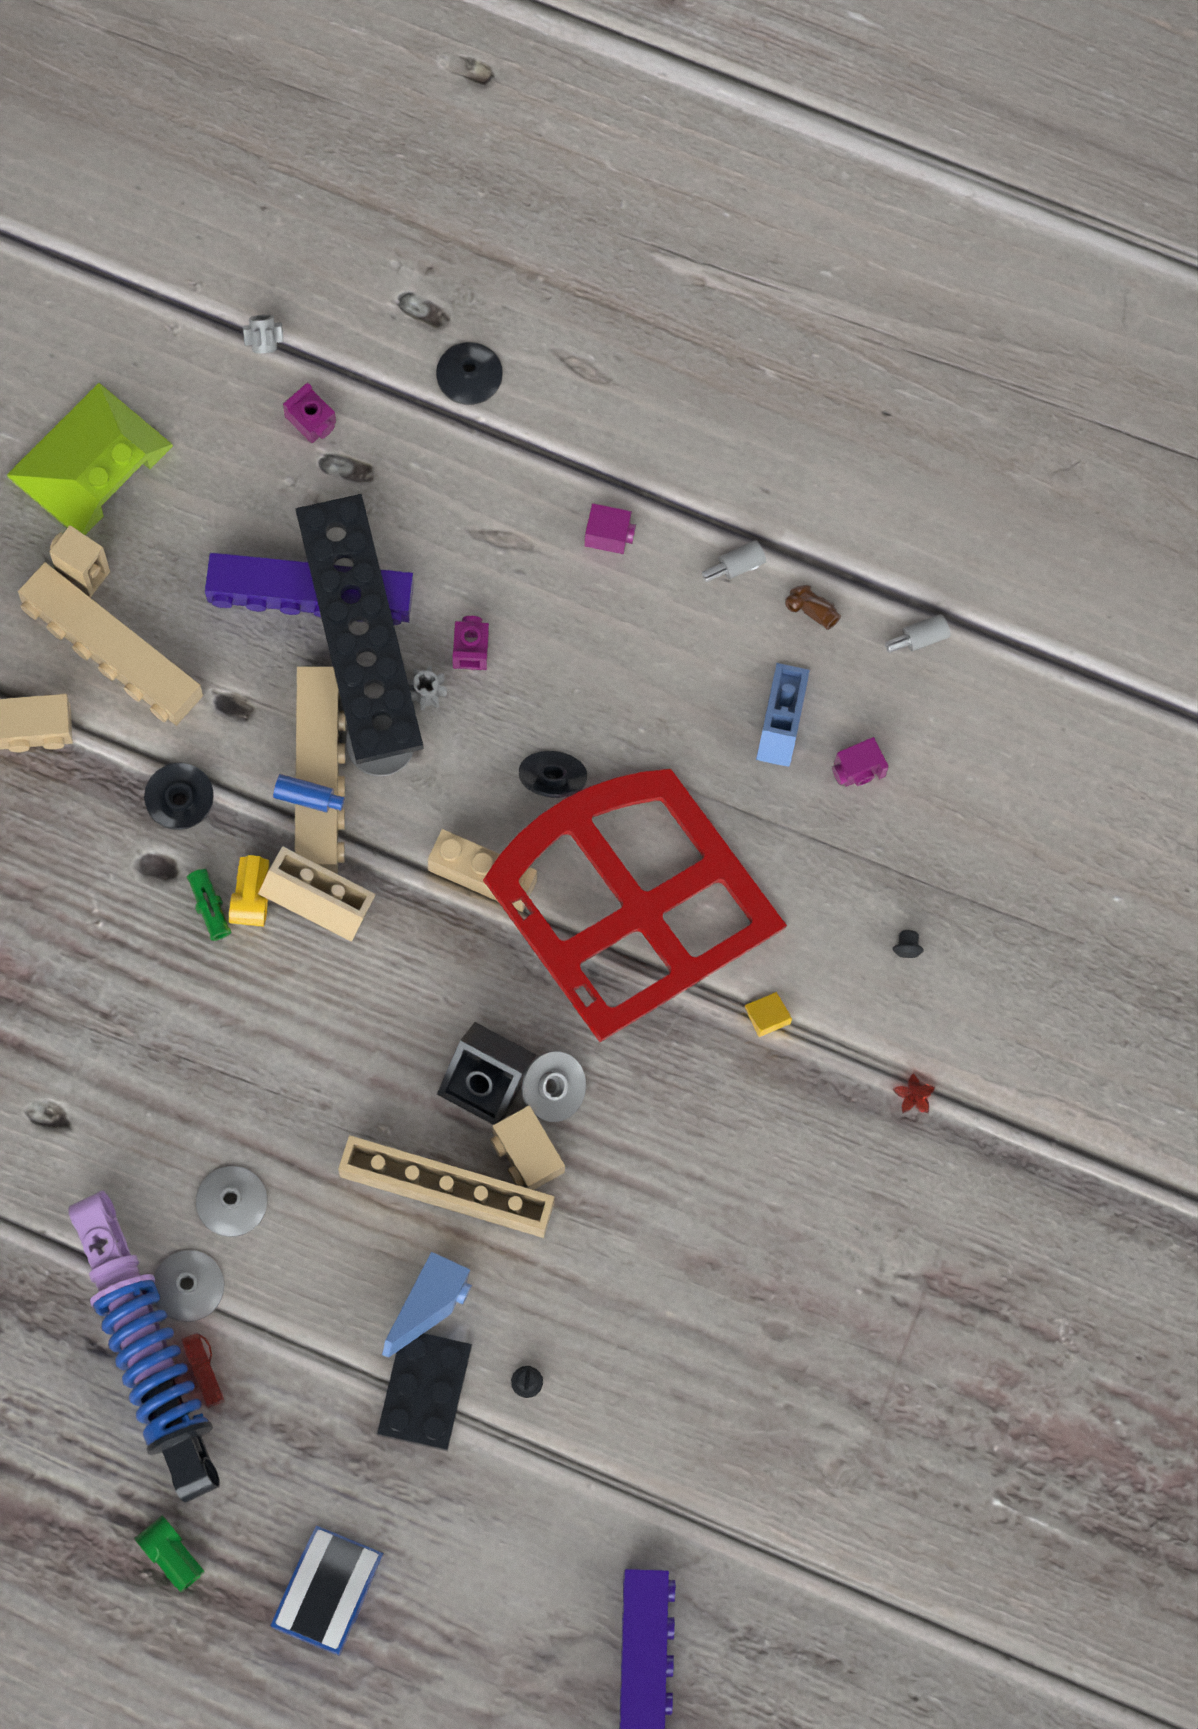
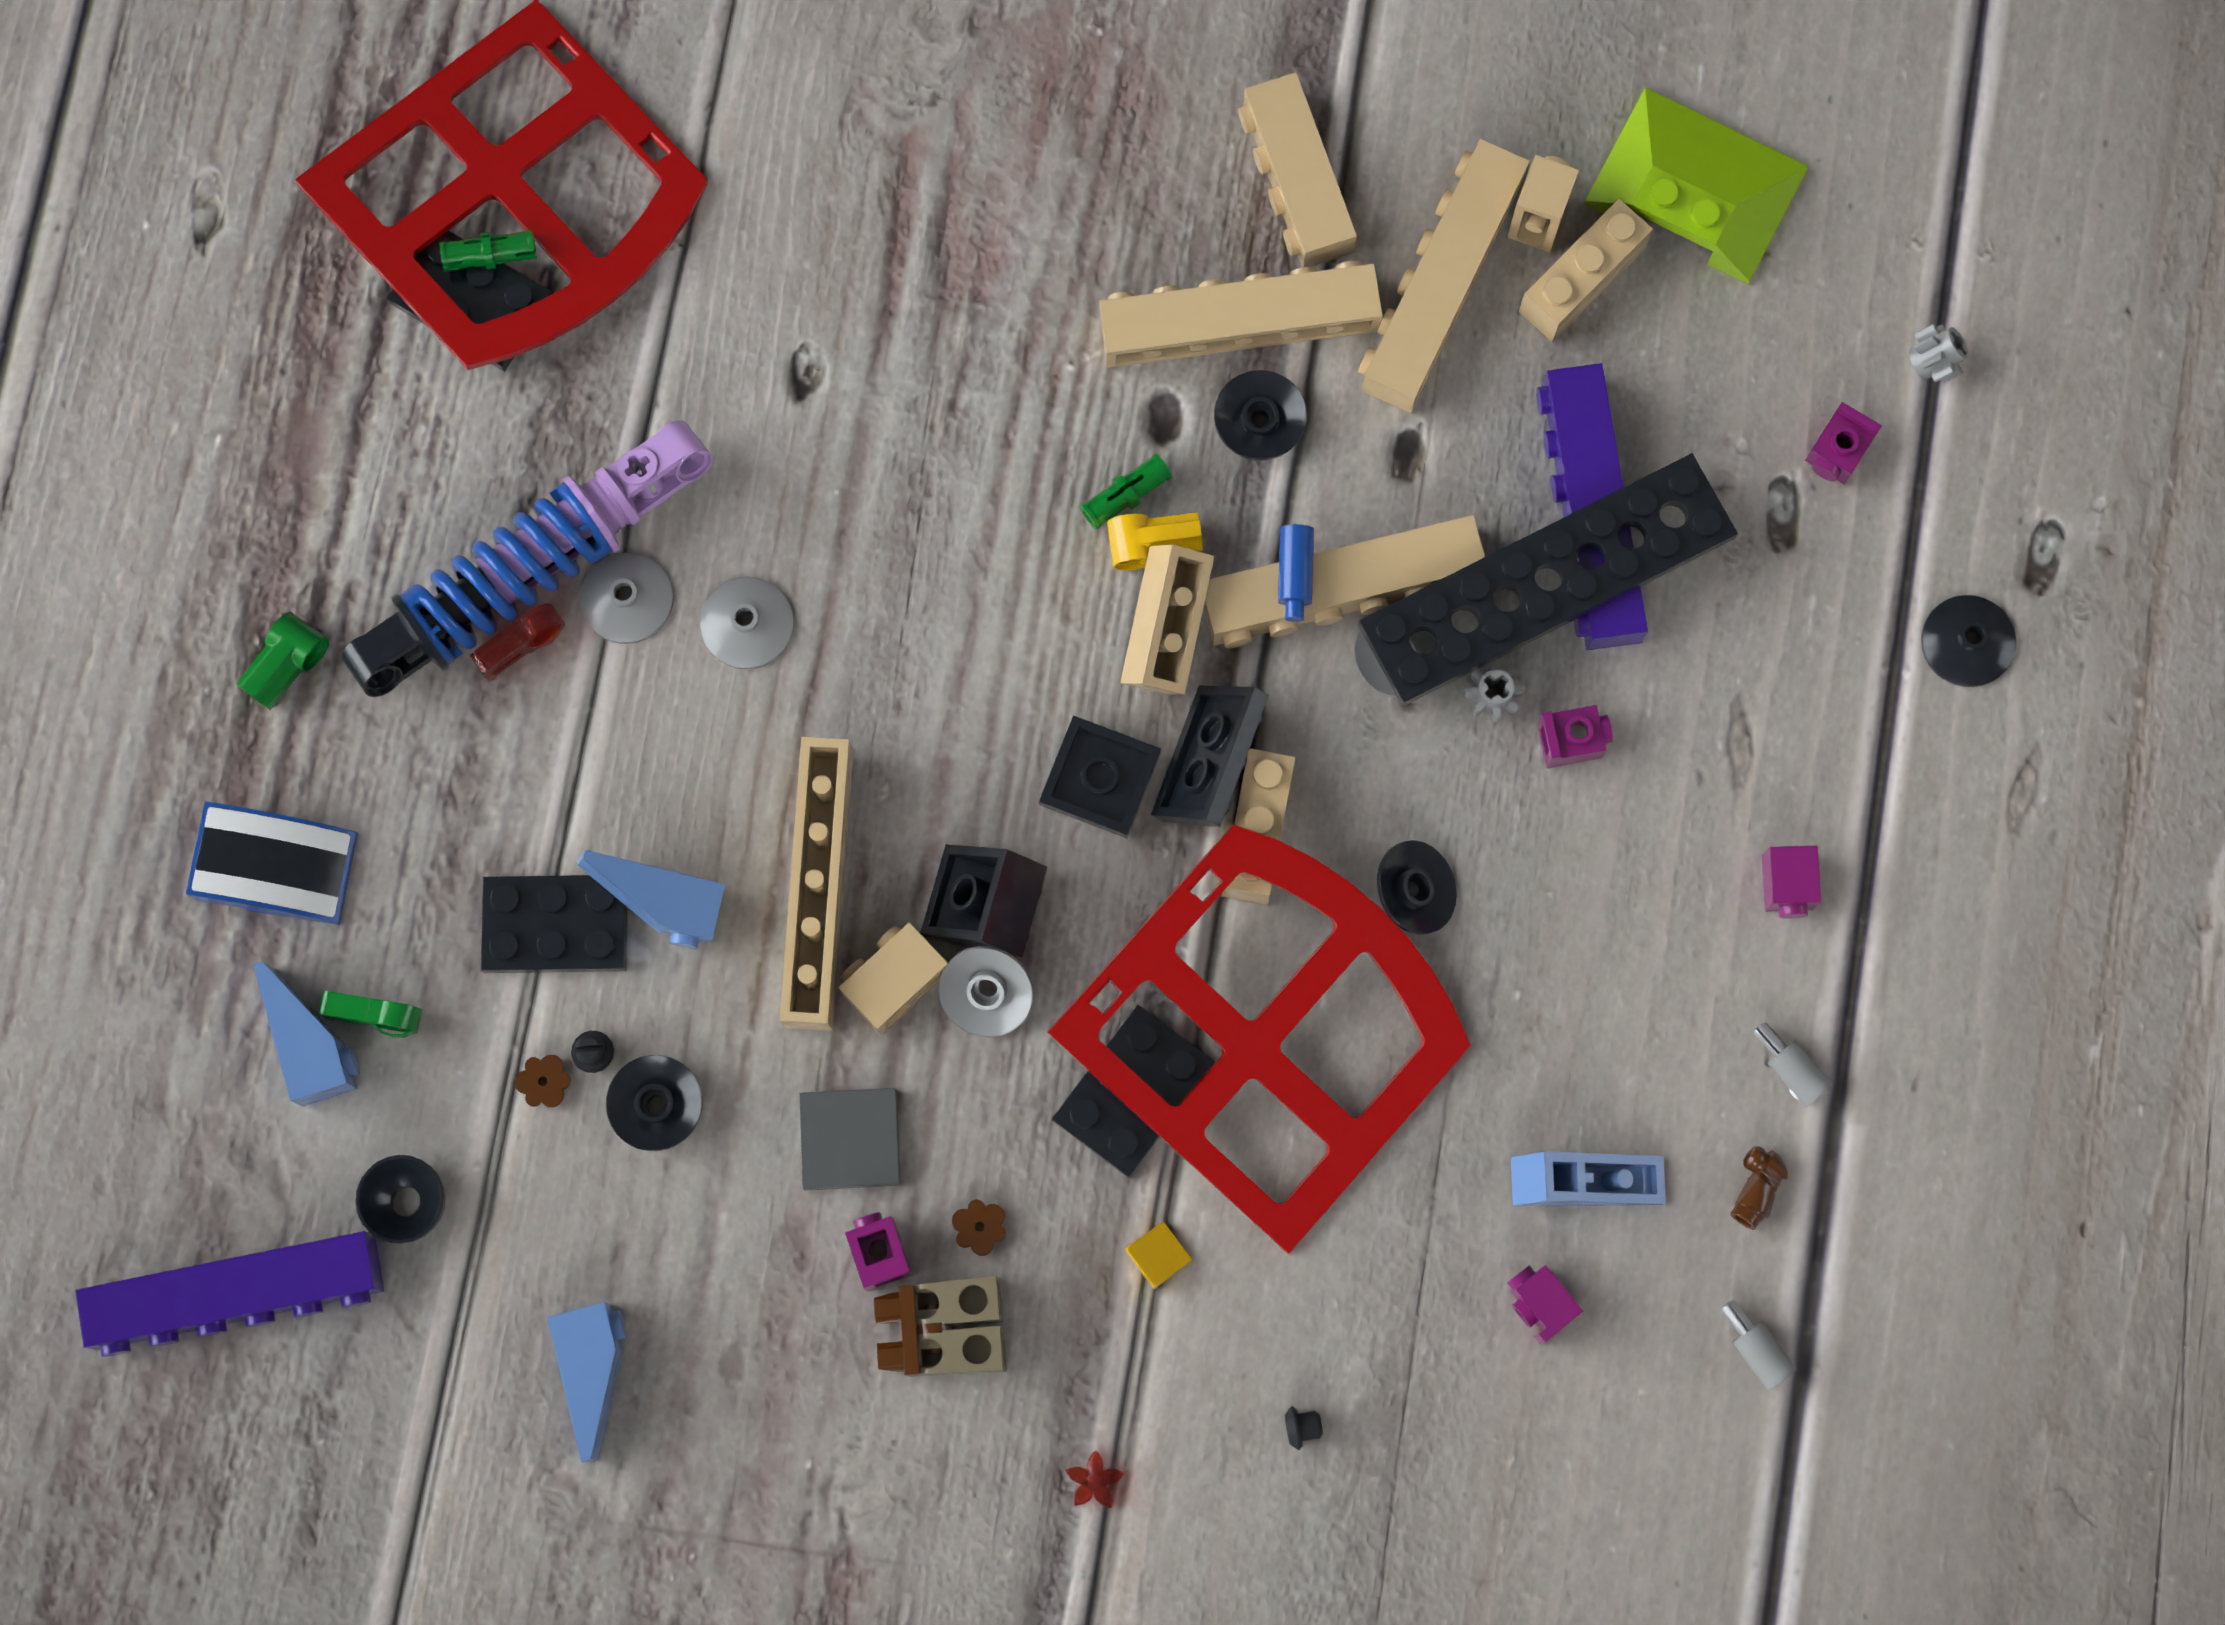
camera: 85 degrees right, 5 degrees up
none -> medium blue slope [253,962,360,1106]
none -> green piece [318,991,422,1038]
none -> black piece [355,1155,446,1244]
none -> reddish brown plant [514,1055,571,1108]
none -> medium blue slope [547,1302,627,1462]
none -> black dish [606,1055,703,1151]
none -> dark grey tile [799,1088,900,1191]
none -> magenta brick [845,1212,913,1291]
none -> dark tan hips [874,1275,1007,1377]
none -> reddish brown plant [952,1199,1006,1256]
none -> black plate [1039,715,1161,838]
none -> black plate [1052,1005,1215,1179]
none -> tan brick [1099,261,1383,368]
none -> black plate [1151,685,1269,827]
none -> tan brick [1519,199,1653,342]

